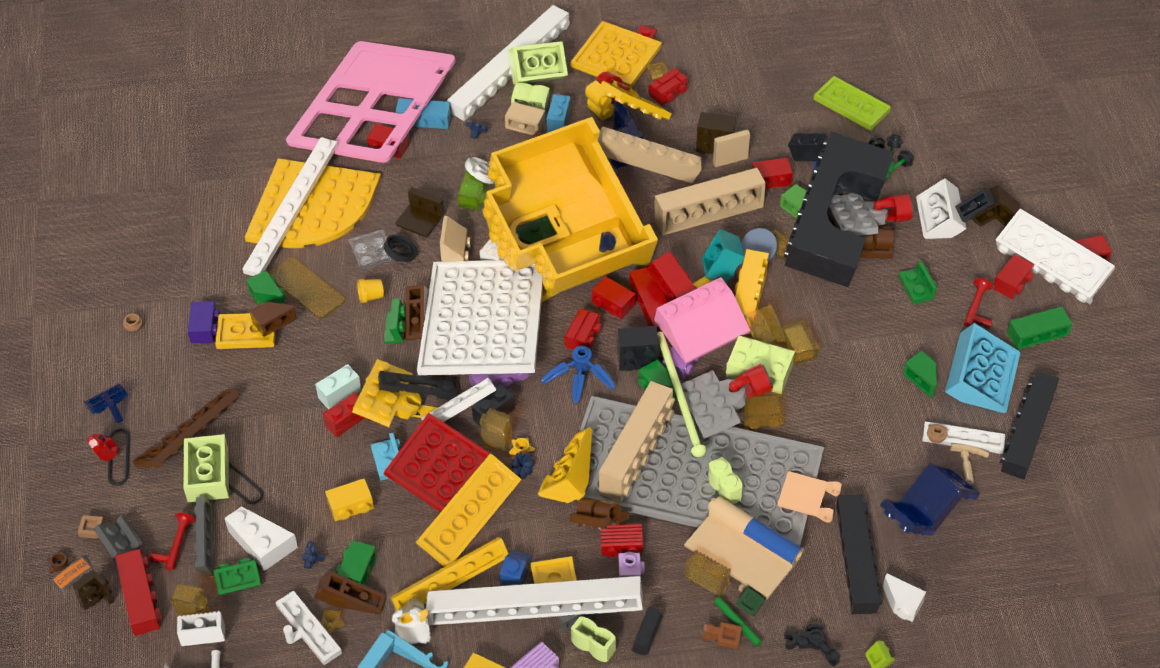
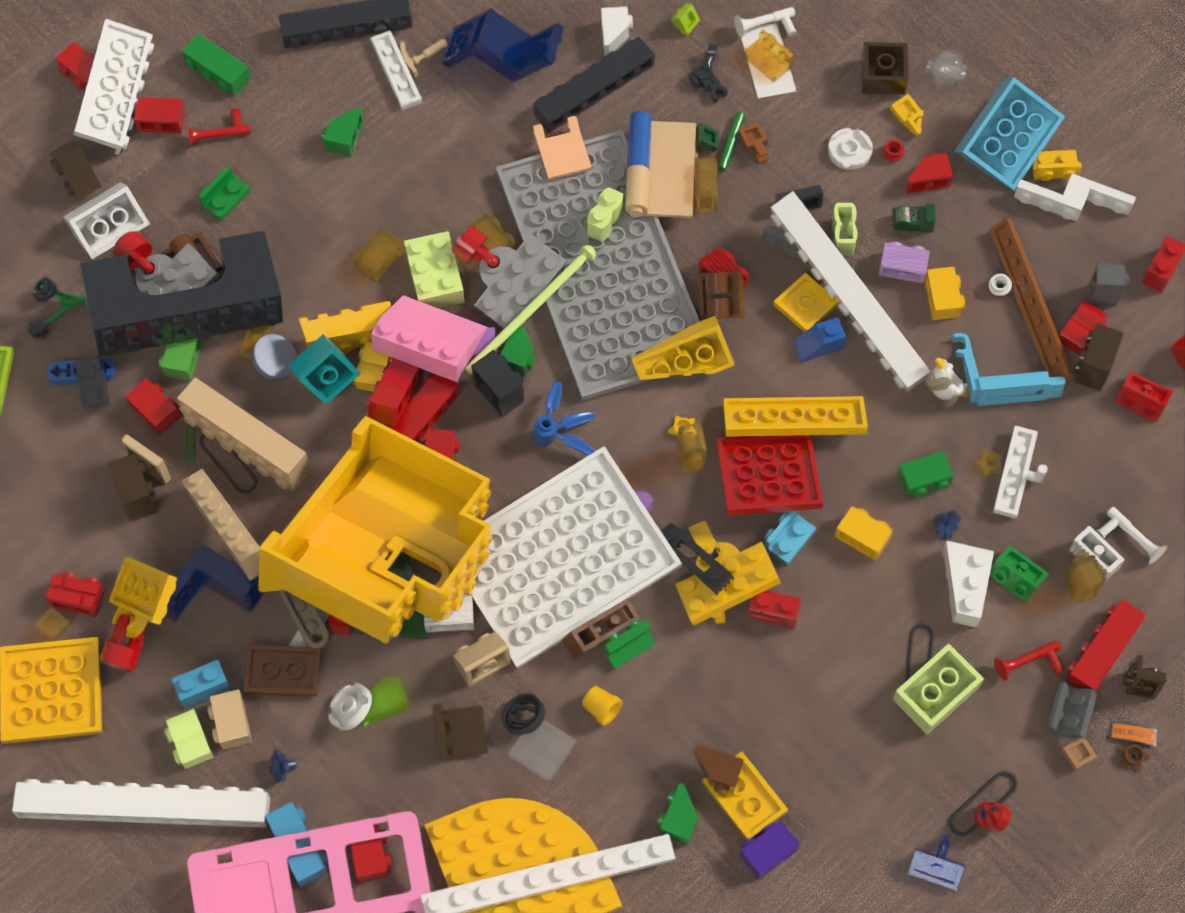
camera: 125 degrees left, 15 degrees up
reddish brown wing [132,389,239,468] -> none
dark grey plate [194,495,214,577] -> none
clear yellow piece [268,257,345,319] -> none
reddish brown slope [314,570,386,614] -> none
light aqua brick [315,364,361,409] -> none
yellow plate [390,537,508,611] -> none
white tile [421,378,496,422] -> none
black brick [472,384,515,432] -> none
yellowish green brick [508,41,568,85] -> none
dark blue plant [511,452,535,479] -> none
red brick [564,308,602,350] -> none
yellow brick [585,80,614,121] -> none
clear blue plate [599,232,616,252] -> none
tan brick [599,381,675,503] -> none
lavender brick [619,552,644,578] -> none
clear yellow bracket [744,304,786,345] -> none
medium nougat plate [927,424,947,443] -> none
medium azure slope [945,323,1020,413] -> none
black brick [955,188,997,222] -> none

